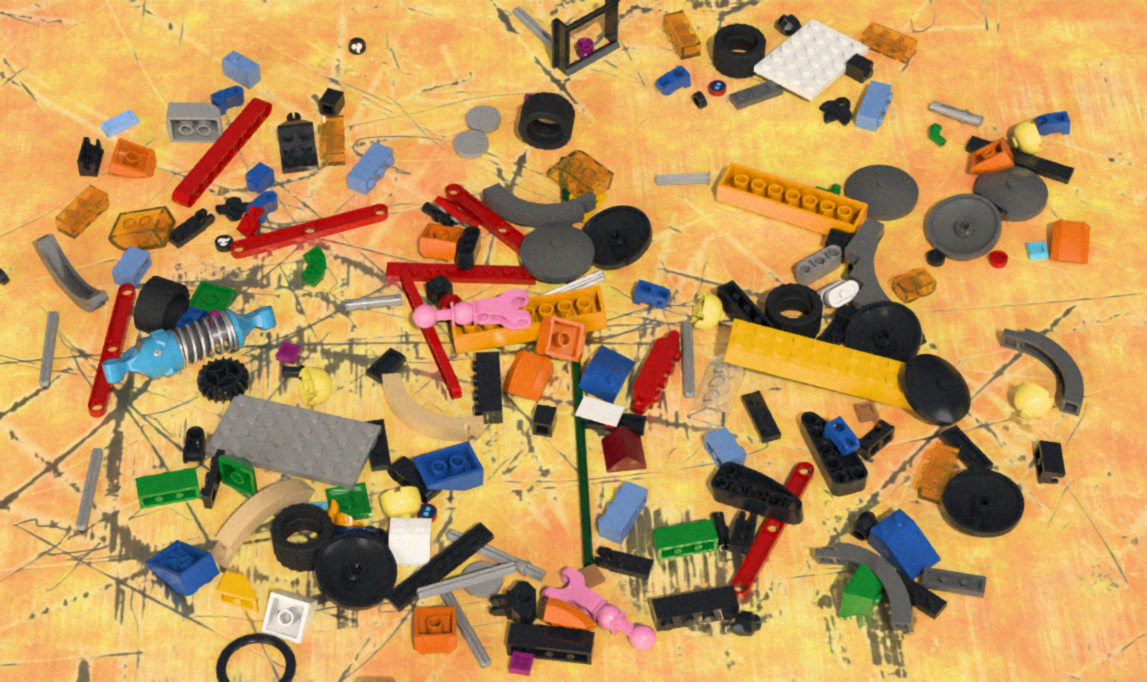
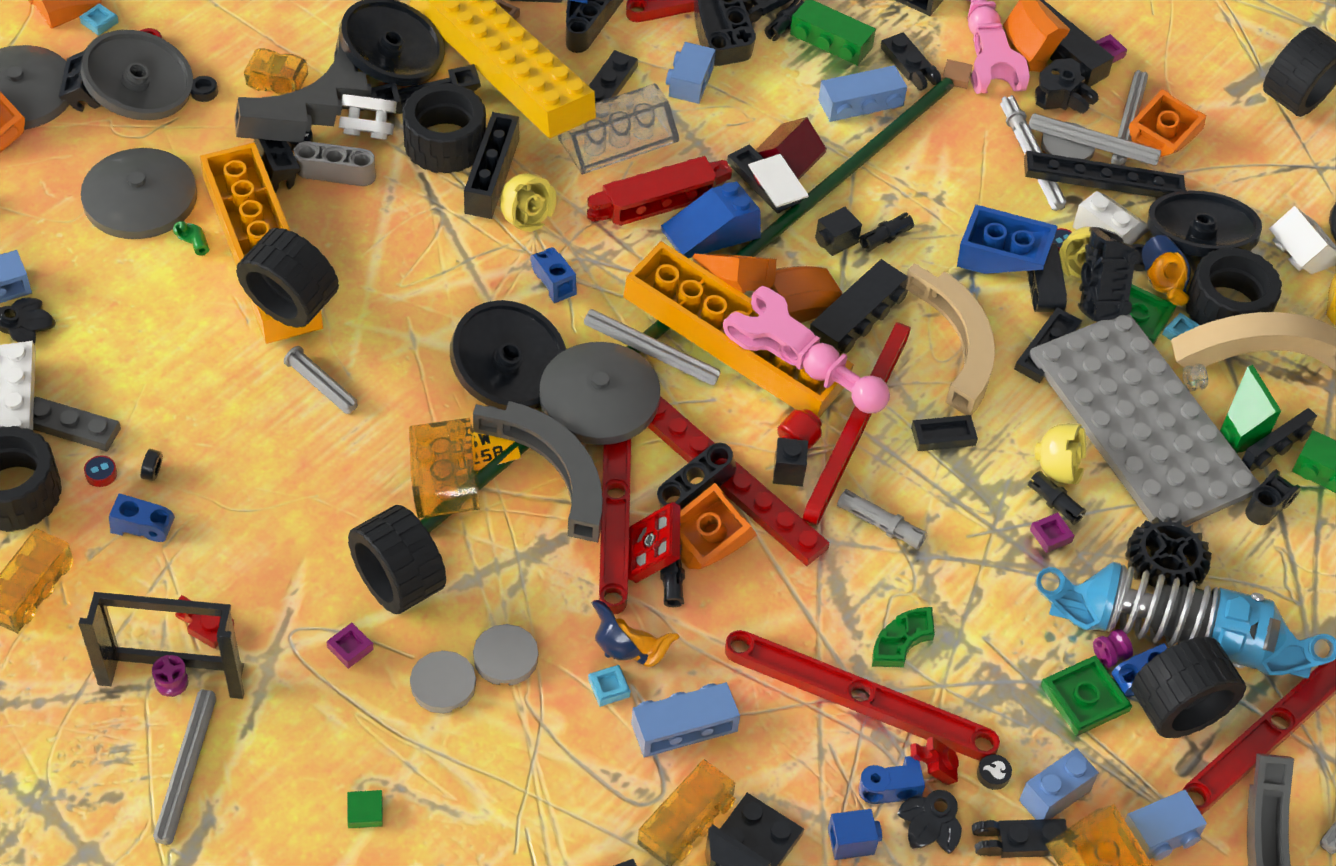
camera: 140 degrees left, 5 degrees up
light grey axle [682,321,695,398] -> none
none -> red plate [175,595,234,649]
none -> black tyre [236,228,339,328]
none -> green tile [347,790,383,828]
none -> medium azure tile [588,665,631,707]
none -> hair [591,600,680,667]
none -> black pin [859,212,914,252]
none -> medium blue brick [1019,748,1099,820]
none -> black piece [1078,227,1140,322]

